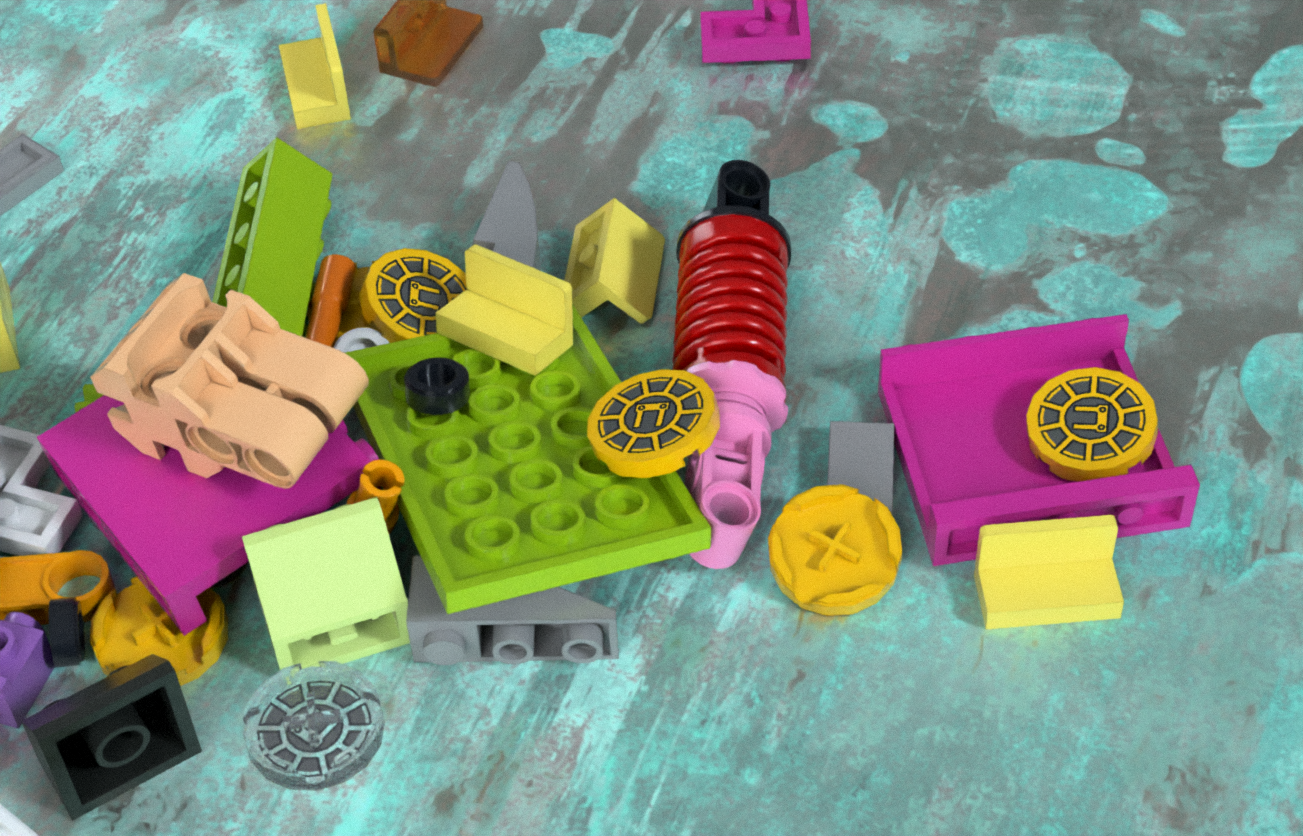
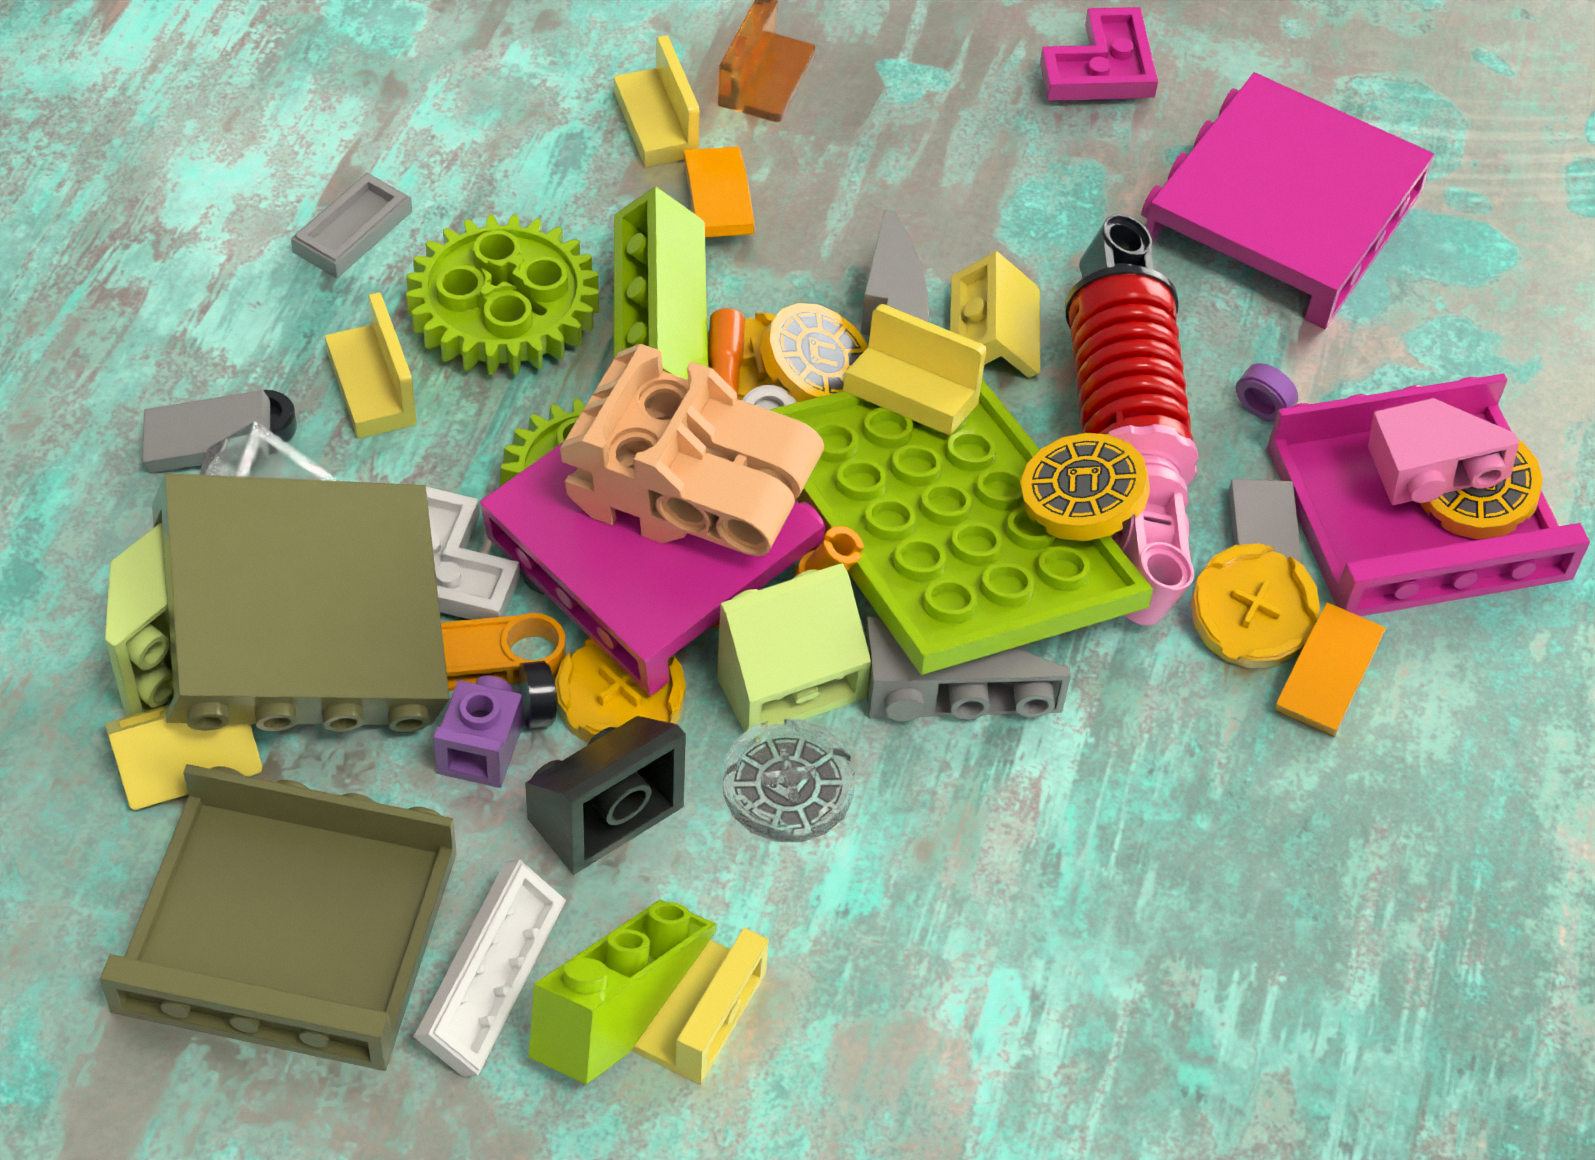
camera: 10 degrees left, 5 degrees up
black tile [404,358,470,415] -> none
light yellow panel [974,515,1124,630] -> none
none -> lime gear [406,214,599,375]
none -> light orange slope [684,146,754,237]
none -> dark pink panel [1141,72,1435,329]
none -> medium lavender tile [1236,363,1298,422]
none -> light orange slope [1275,602,1386,737]
none -> bright pink slope [1368,398,1519,506]

